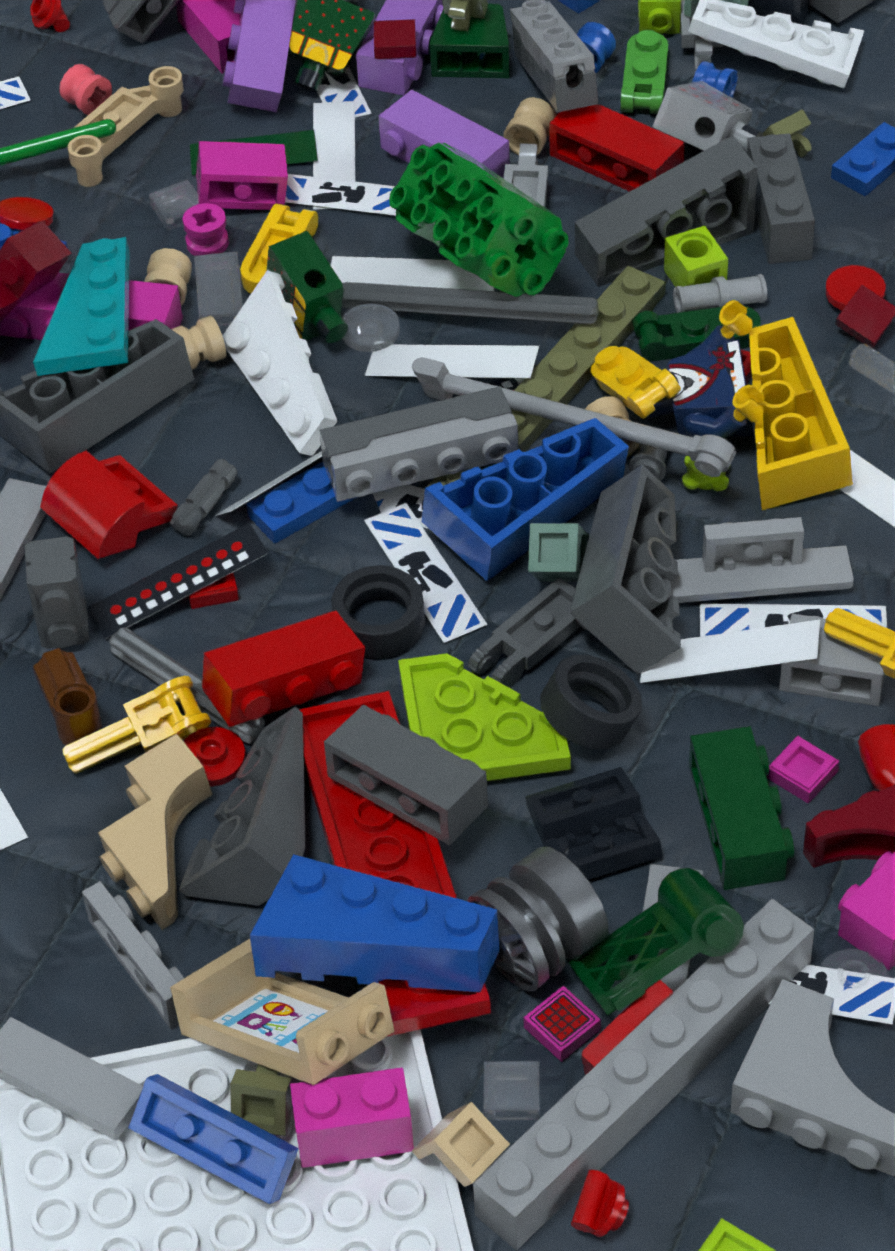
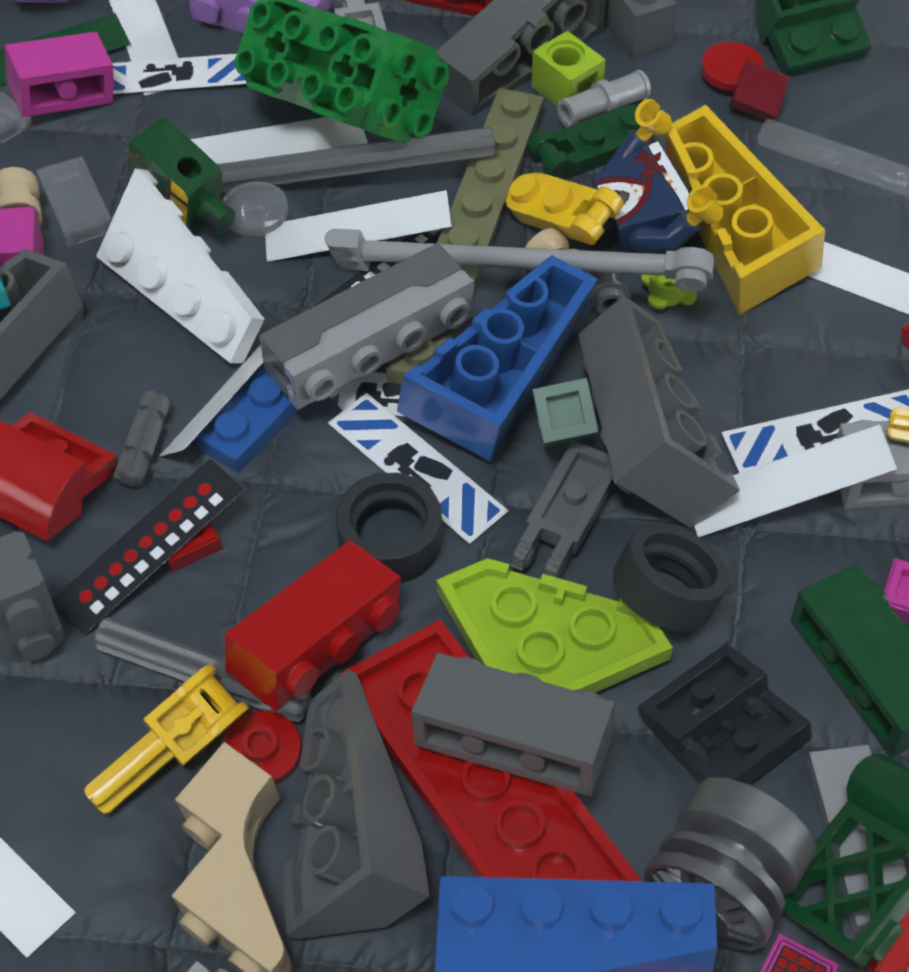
camera: 20 degrees left, 5 degrees up
reddish brown piece [33,648,103,745] -> none
tan wheel [172,315,226,369] -> none
dark pink wheel [182,203,229,258] -> none
yellow plate [240,203,318,293] -> none
light grey bracket [671,517,854,603] -> none

